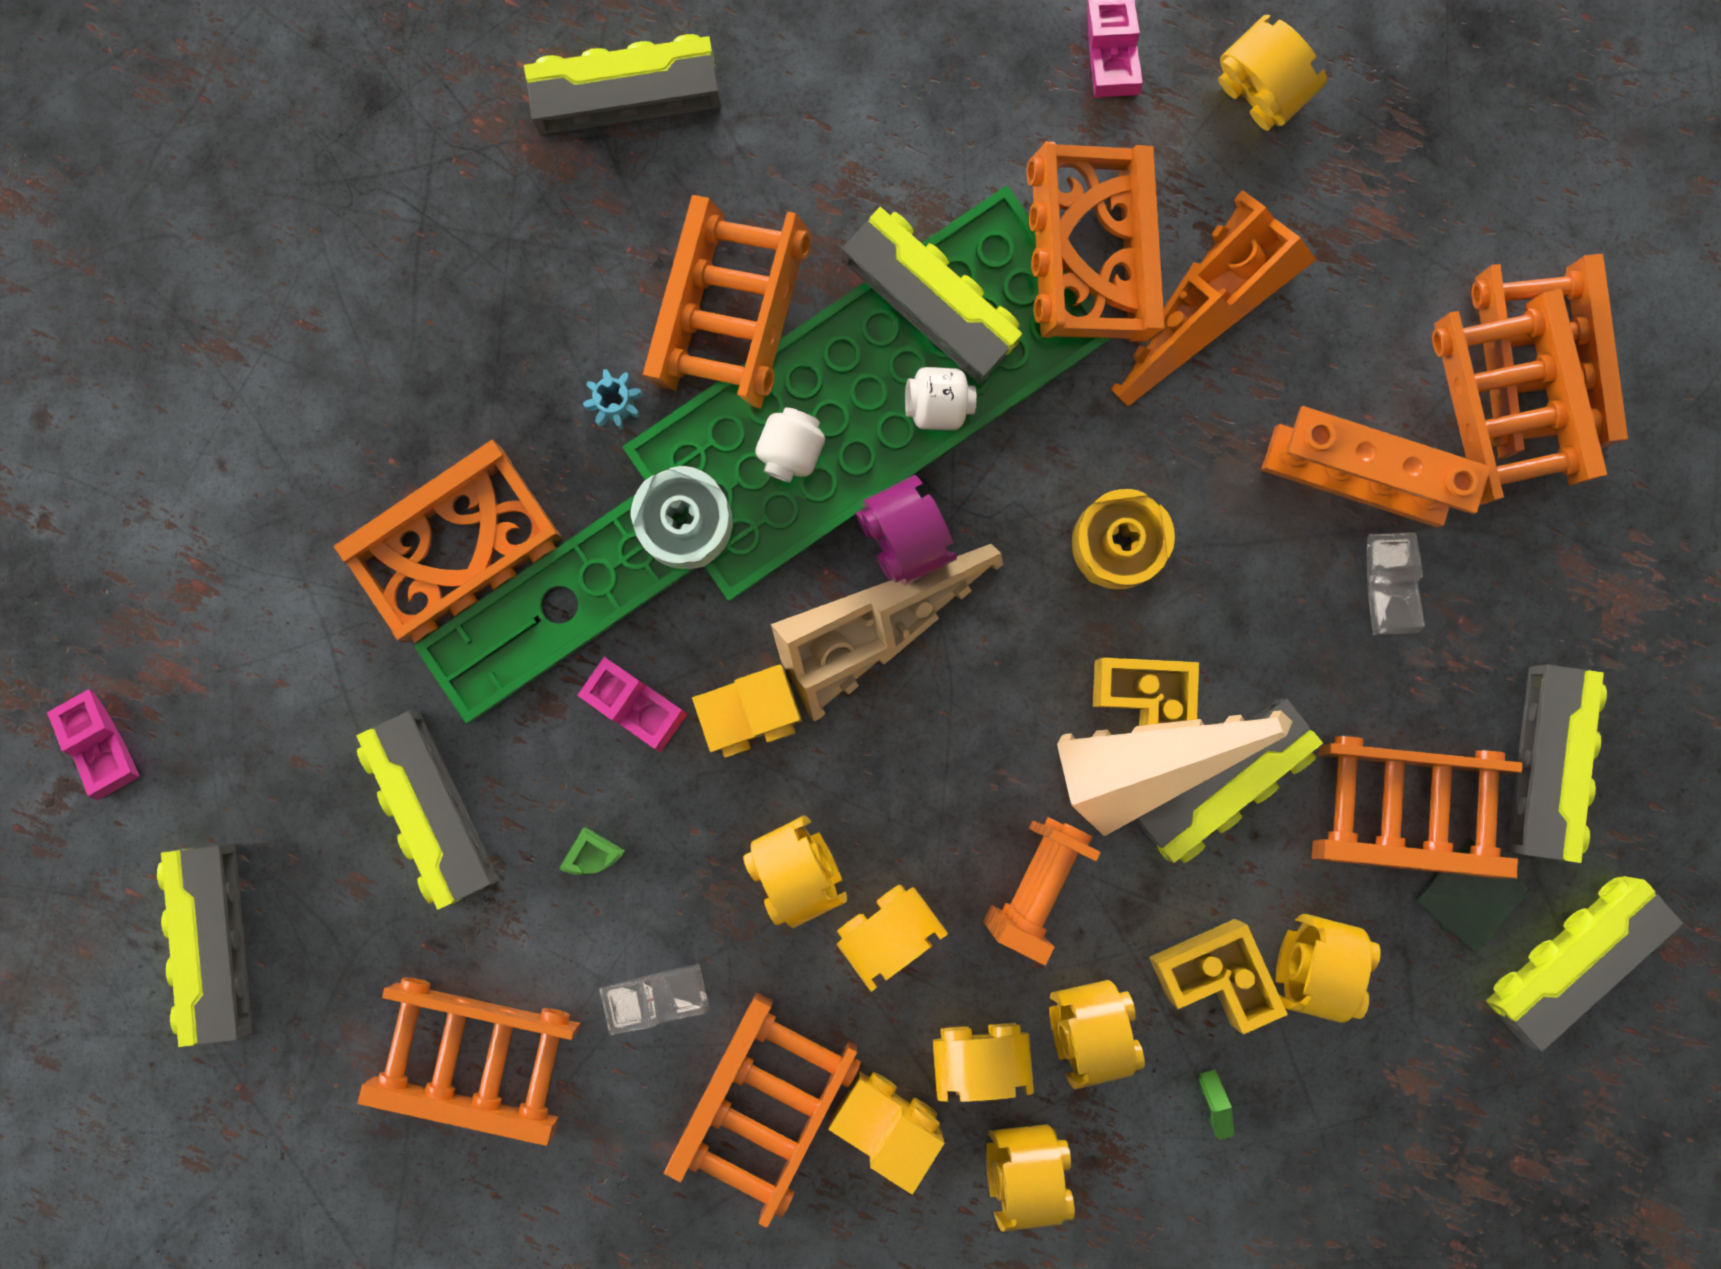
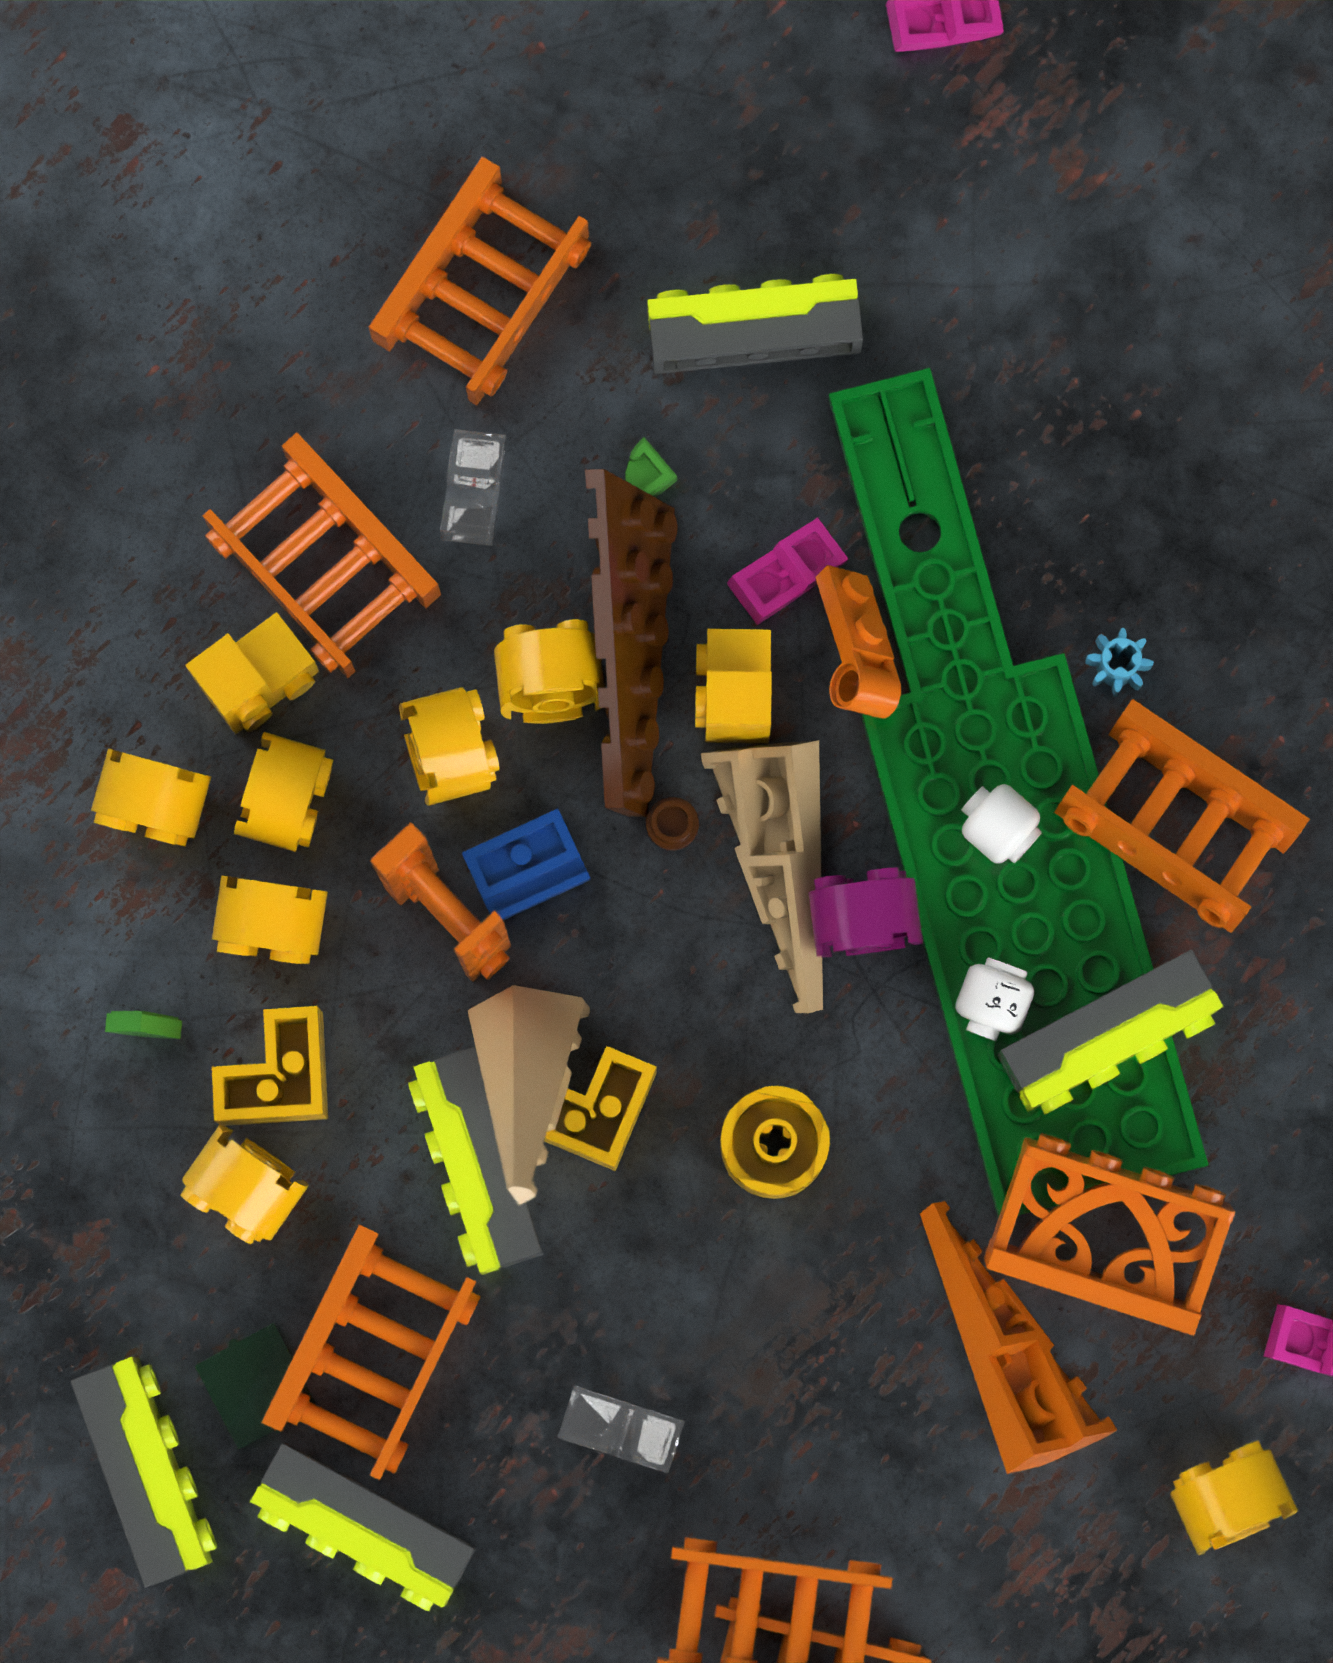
camera: 115 degrees right, 5 degrees down
dark grey piece [157,843,253,1047] -> none
orange fence [333,440,563,644] -> none
light aqua brick [631,466,733,569] -> none
orange fence [1261,406,1491,528] -> none
none -> blue plate [462,808,591,920]
none -> reddish brown wing [585,469,677,817]
none -> reddish brown plate [646,797,699,851]
none -> orange plate [815,565,901,719]

